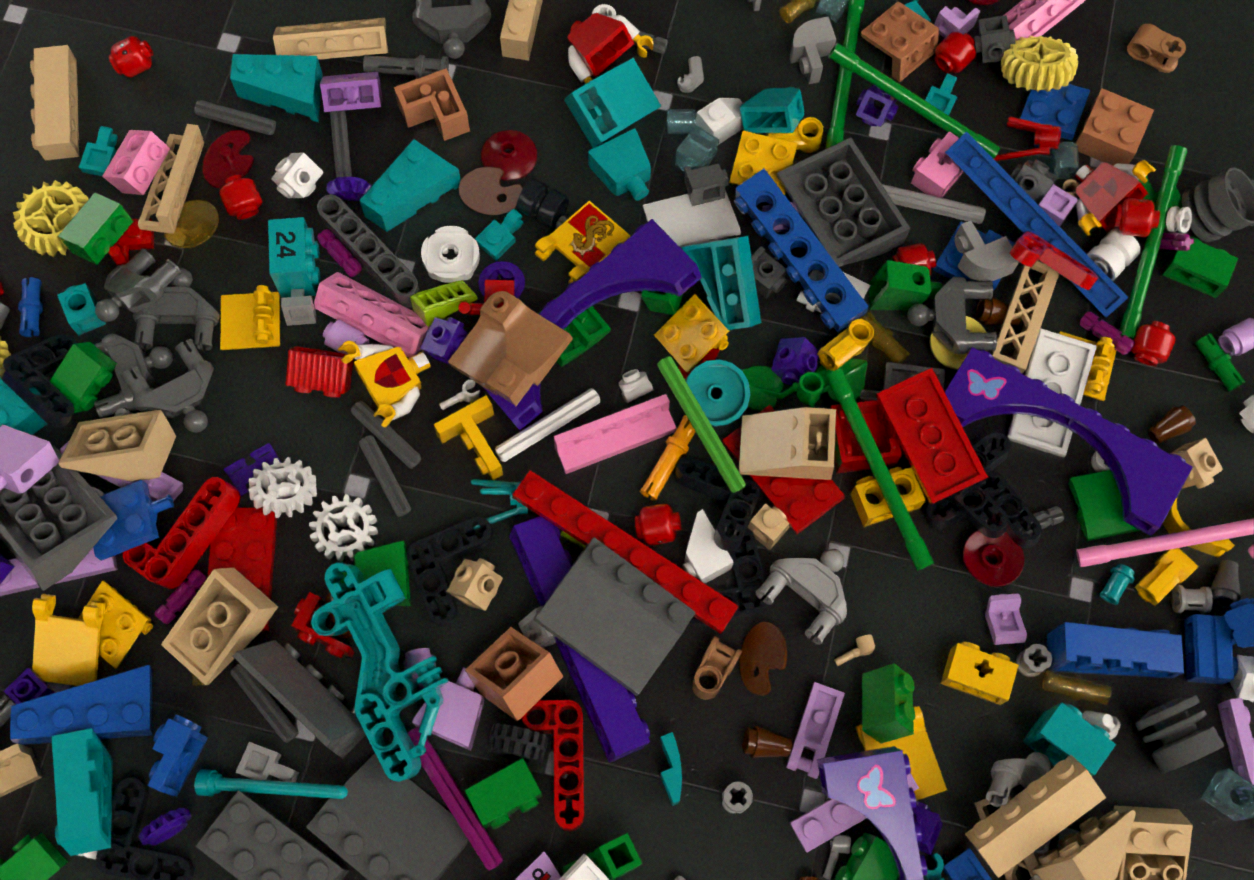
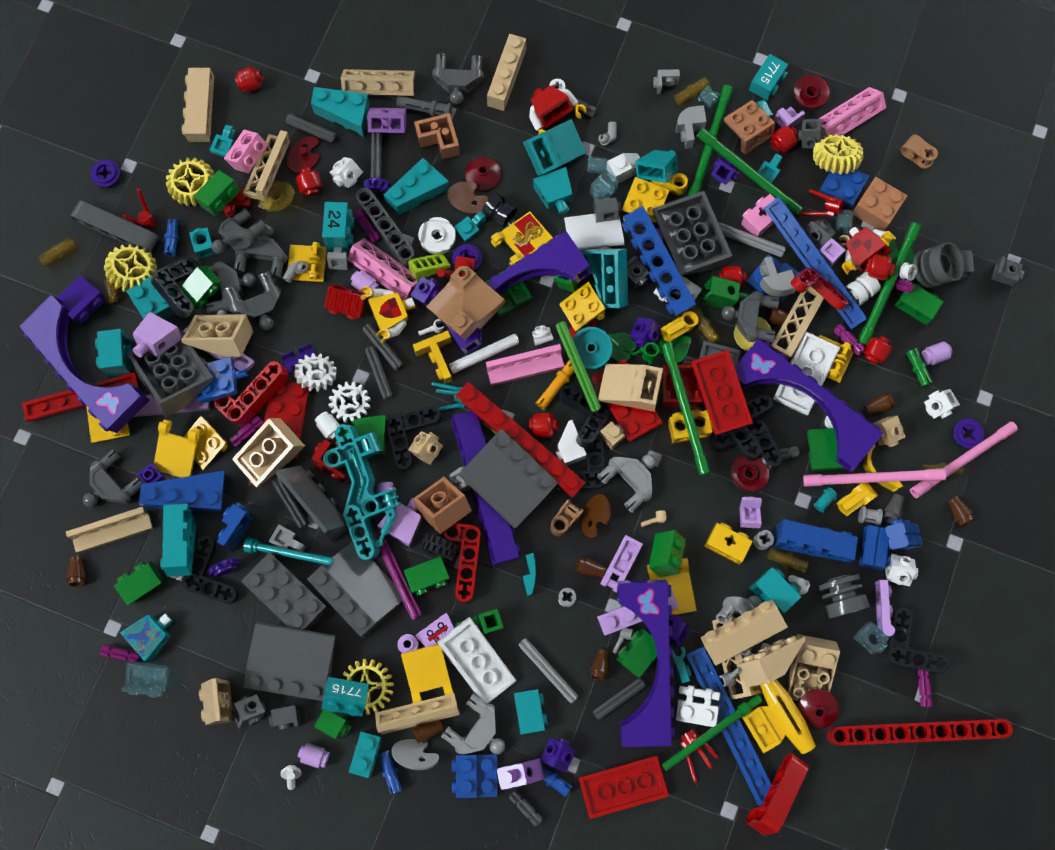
camera: 10 degrees right, 5 degrees up
none -> light grey arm [283,261,309,283]
none -> white brick [315,411,340,441]

